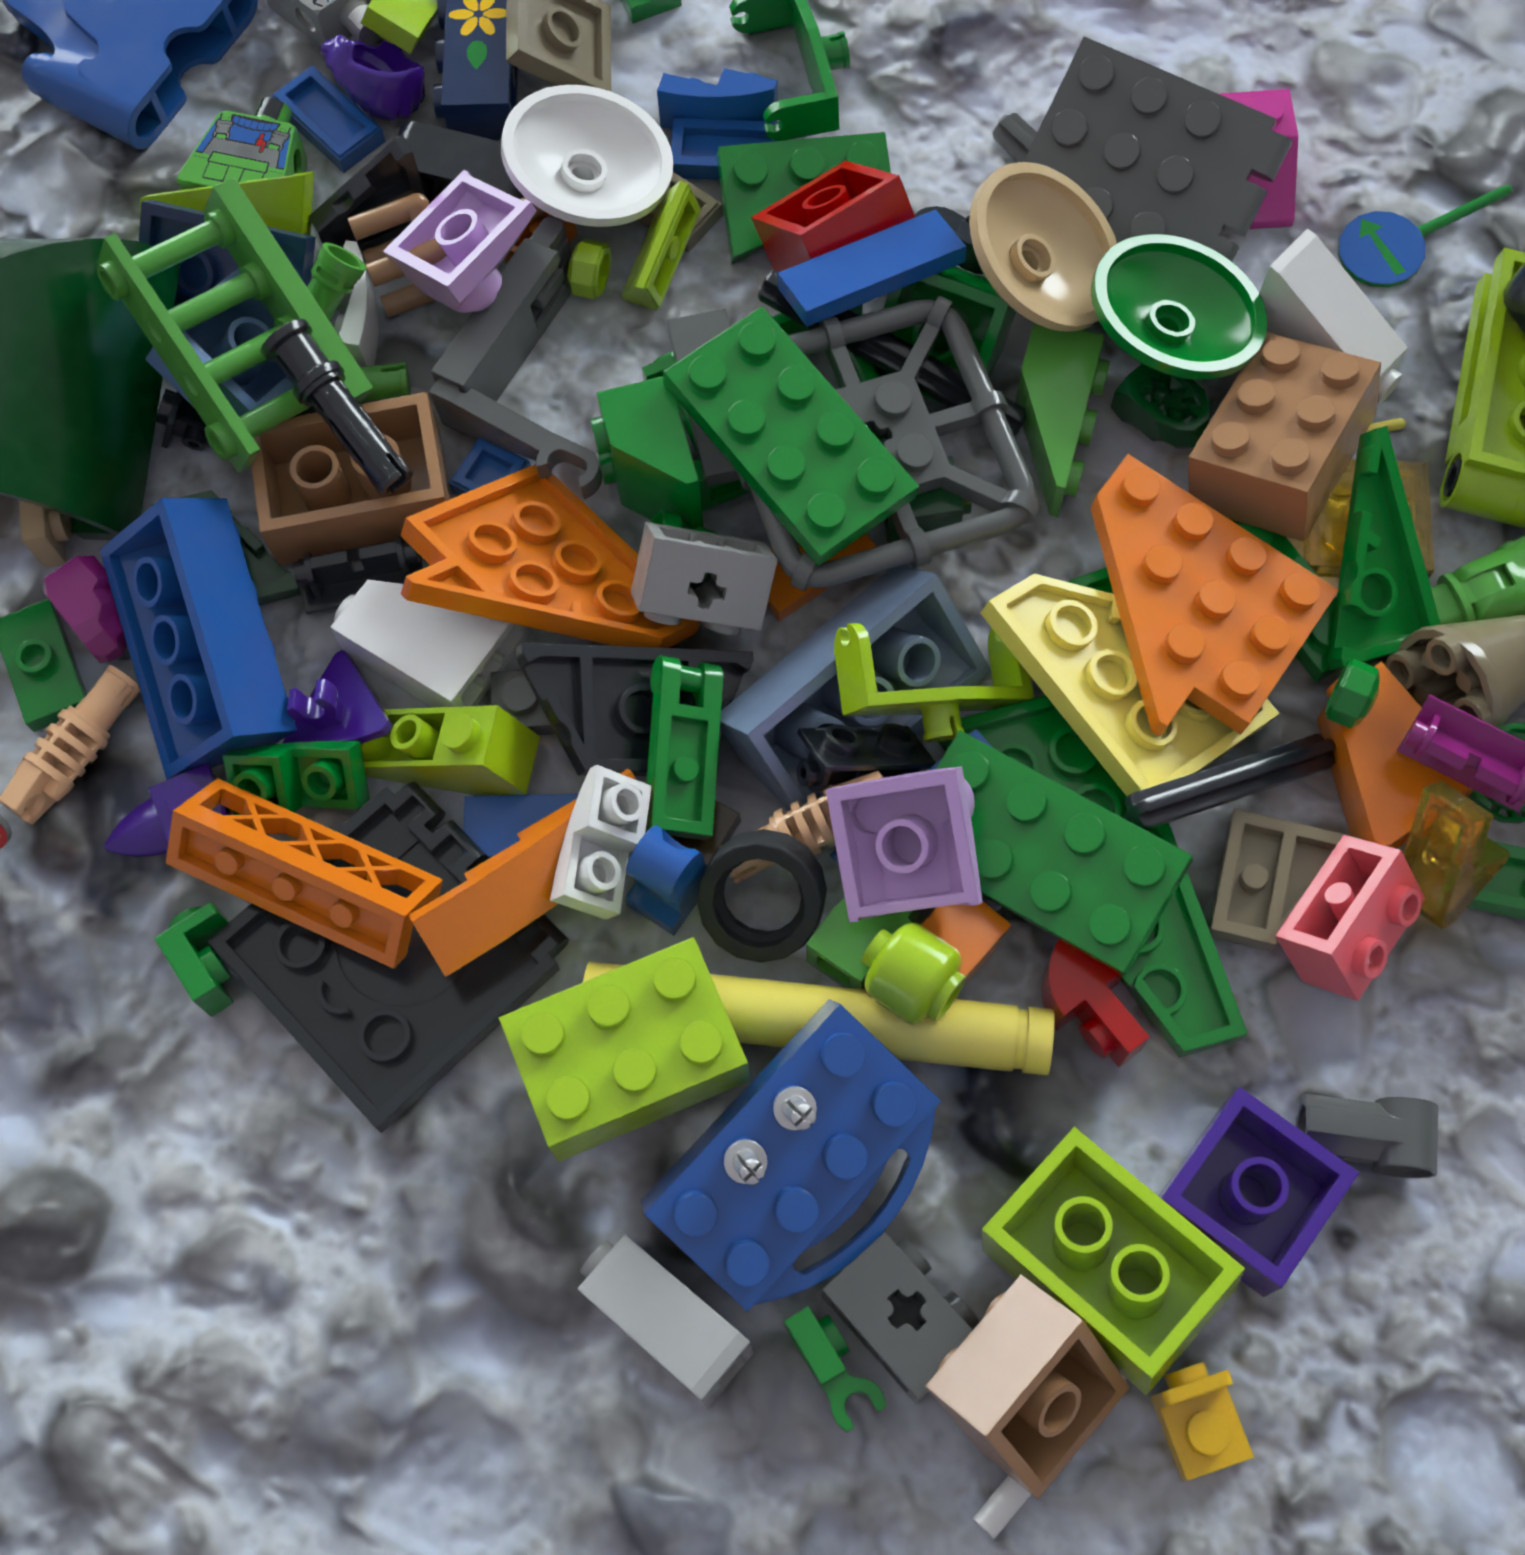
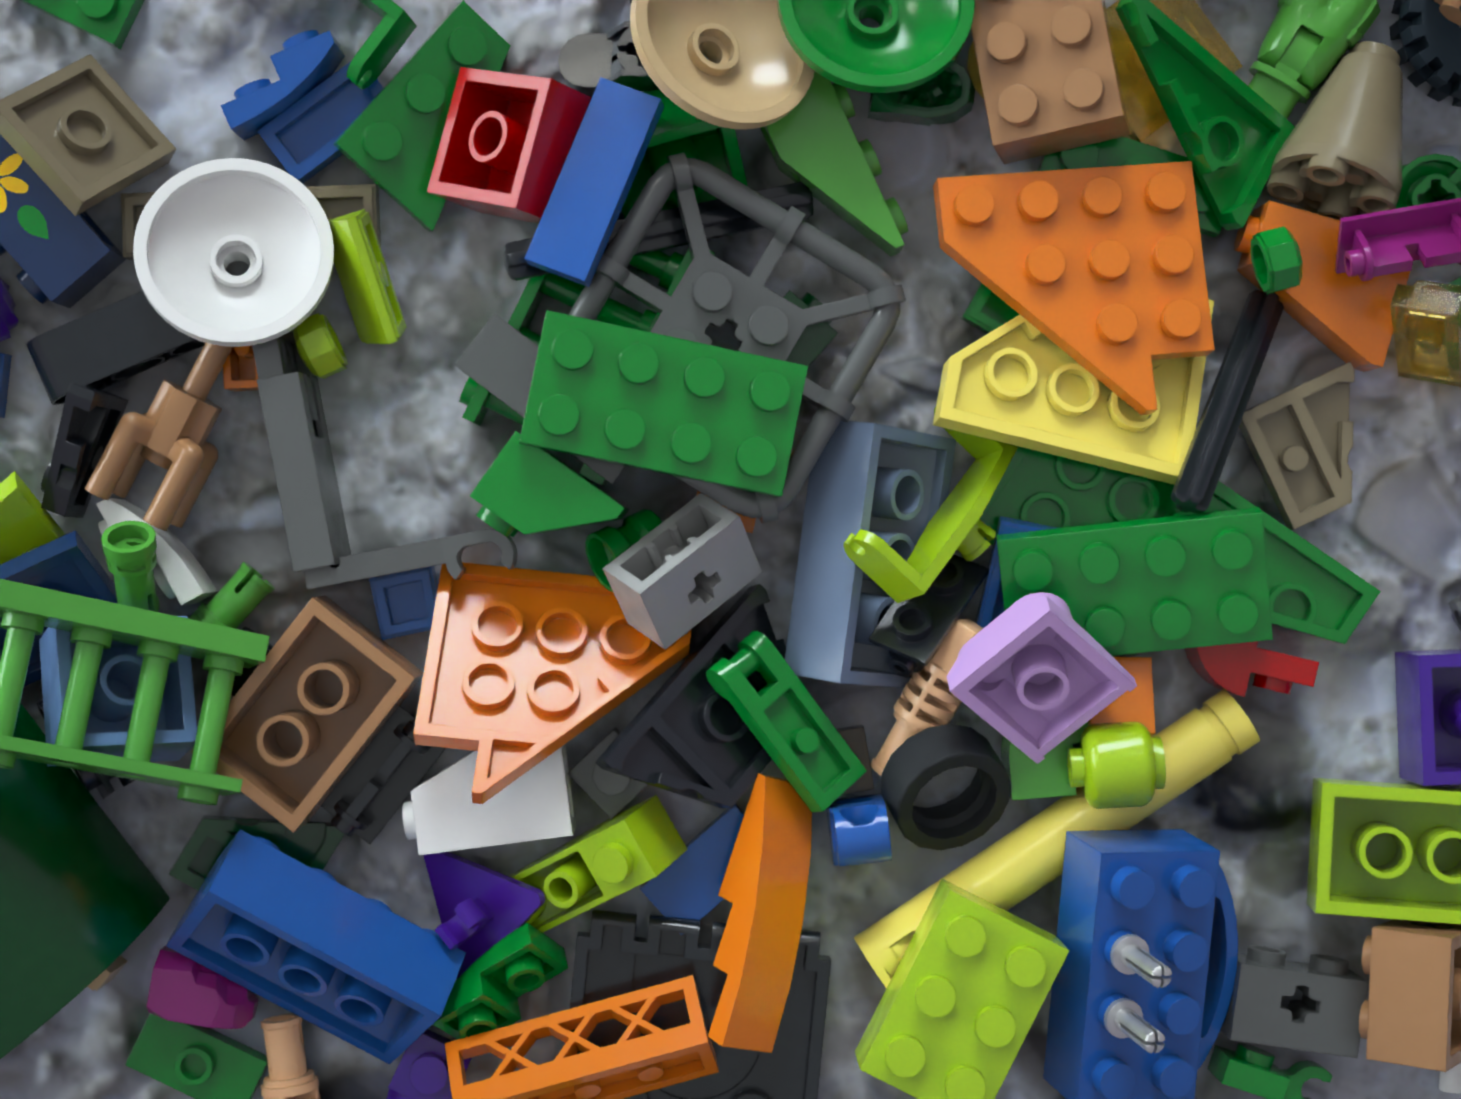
camera: 45 degrees left, 20 degrees up
black pin [261,318,413,497] -> none
lavender slope [383,170,537,313] -> none
white slope [550,765,652,920] -> none
coral brick [1275,835,1425,1001] -> none

